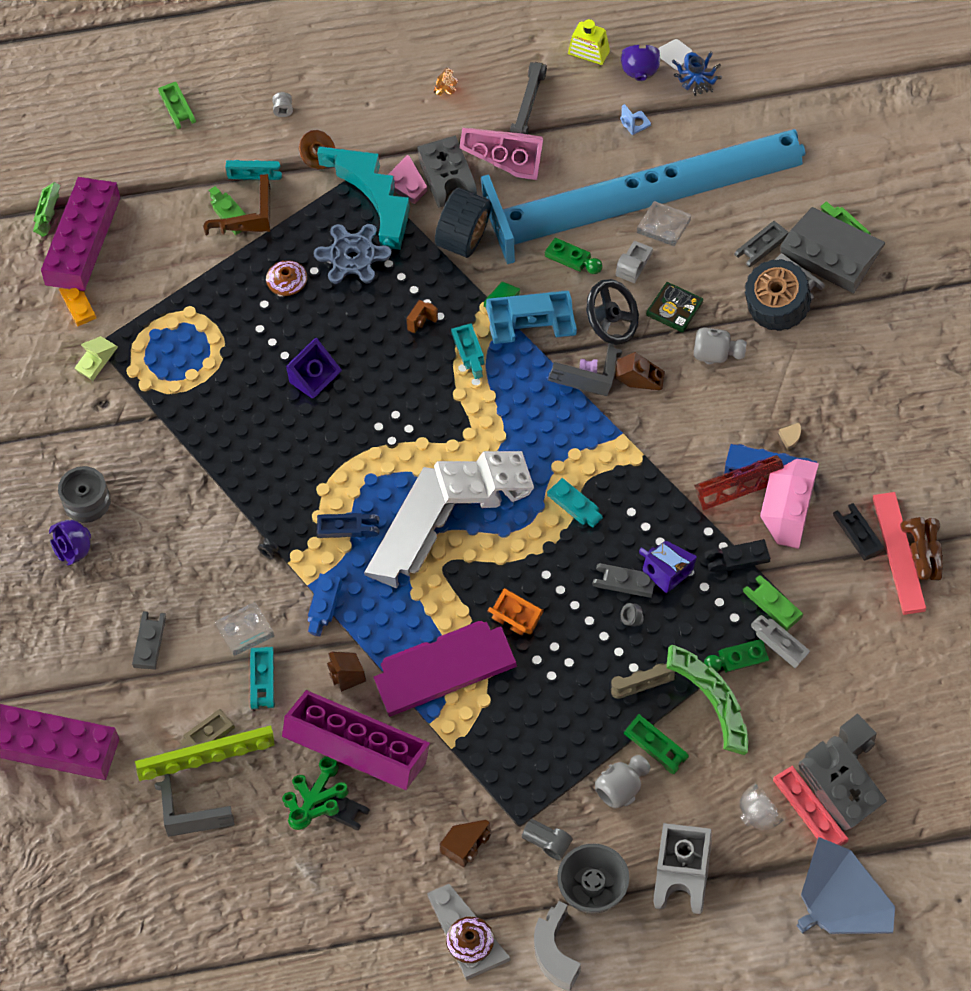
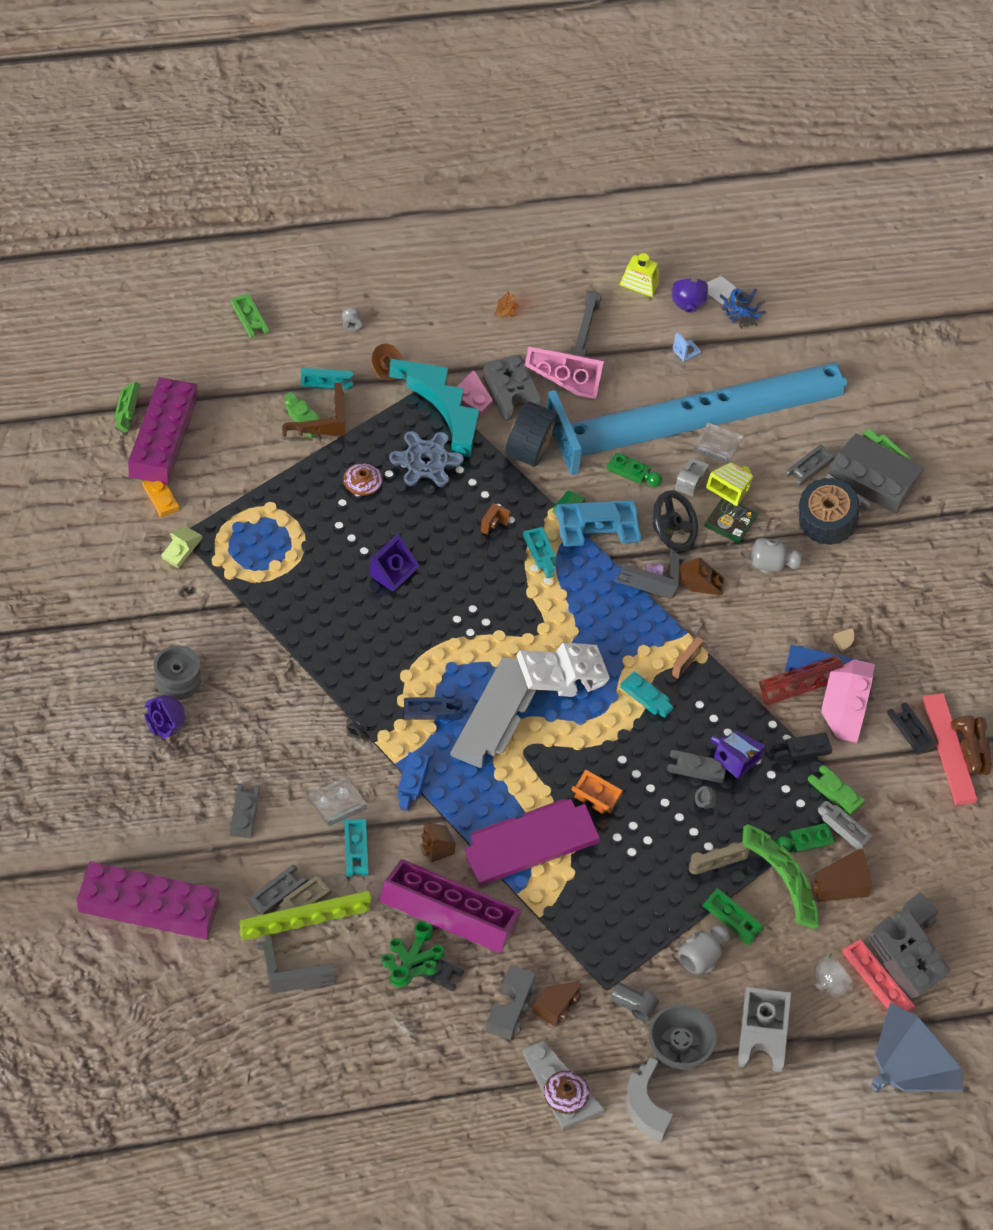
camera: 10 degrees left, 5 degrees down
none -> dark grey hinge [249,865,309,915]
none -> dark grey arch [485,965,537,1041]
none -> nougat tile [672,637,703,678]
none -> neon yellow torso [706,463,753,506]
none -> reddish brown slope [812,849,873,902]

